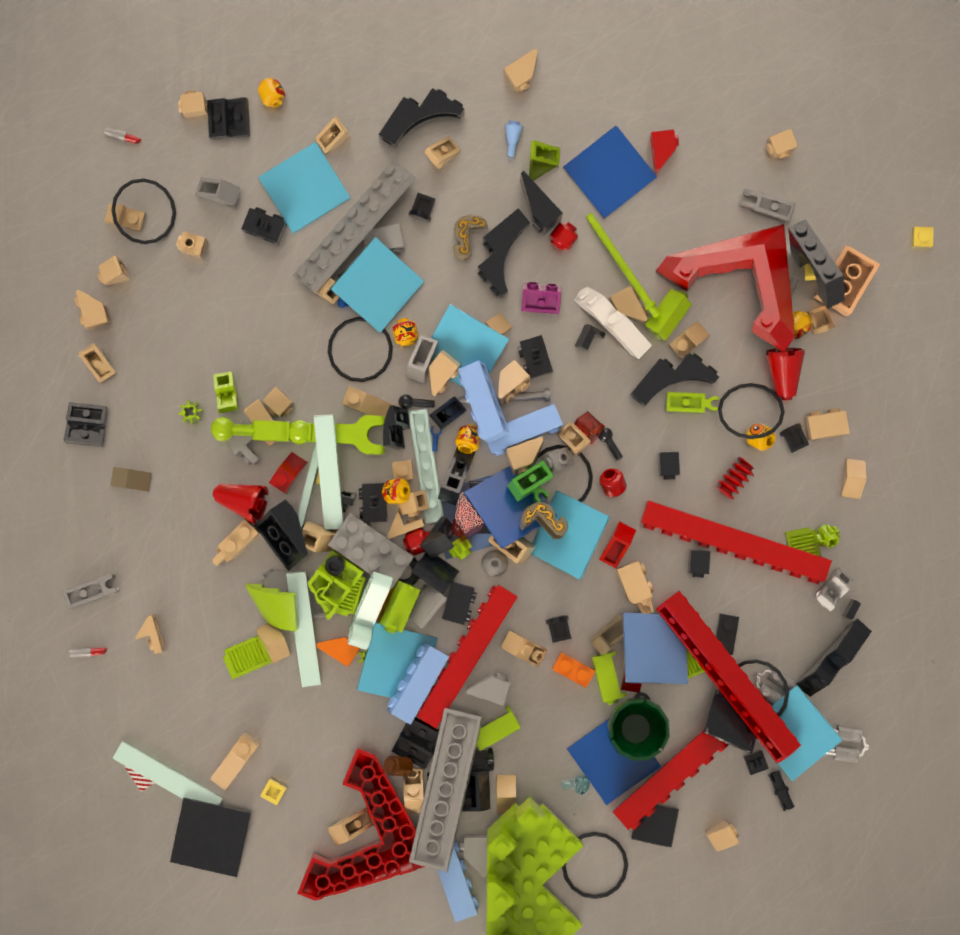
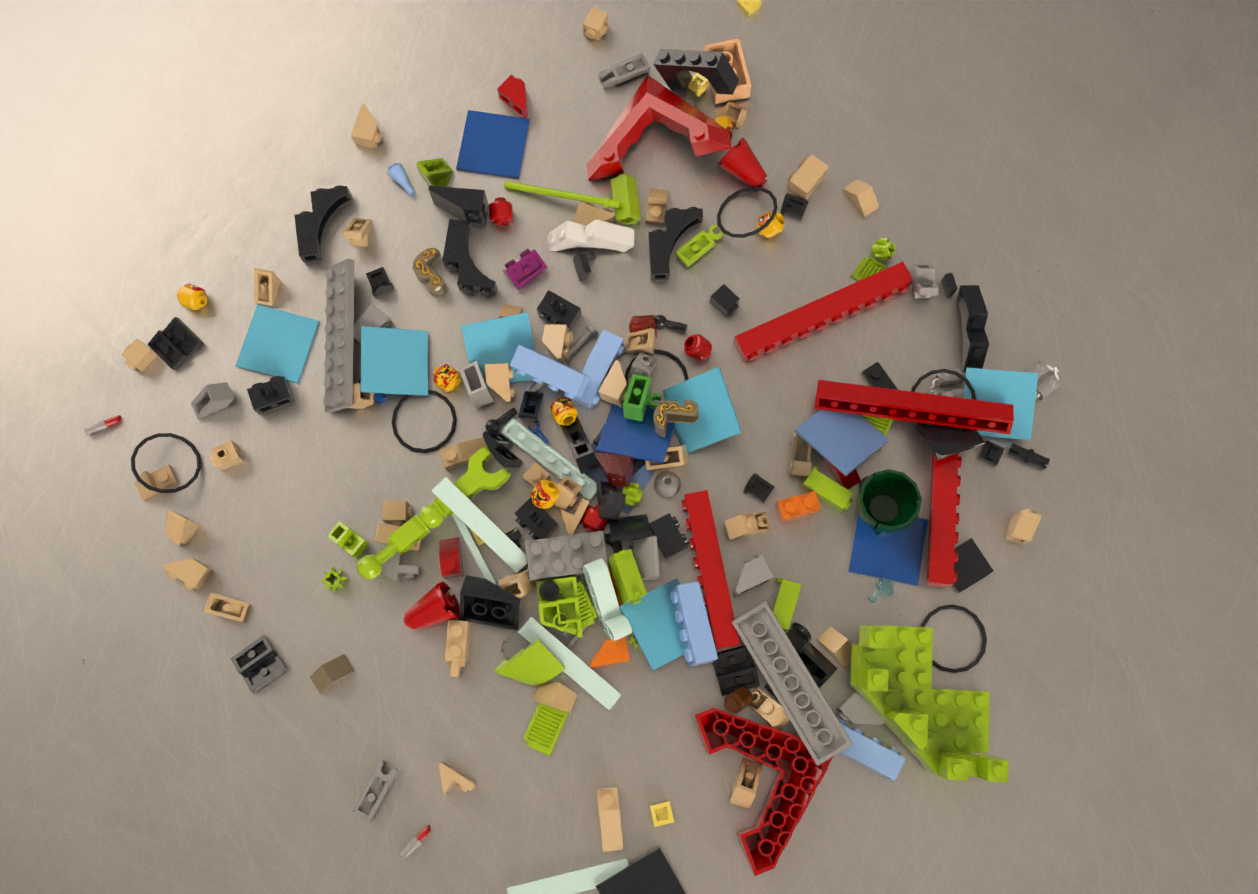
camera: 45 degrees left, 10 degrees down
red slope [599,521,636,568] -> none
tan hinge [616,561,654,614] -> none
black brick [688,550,710,578] -> none
red piece [715,457,754,500] -> none

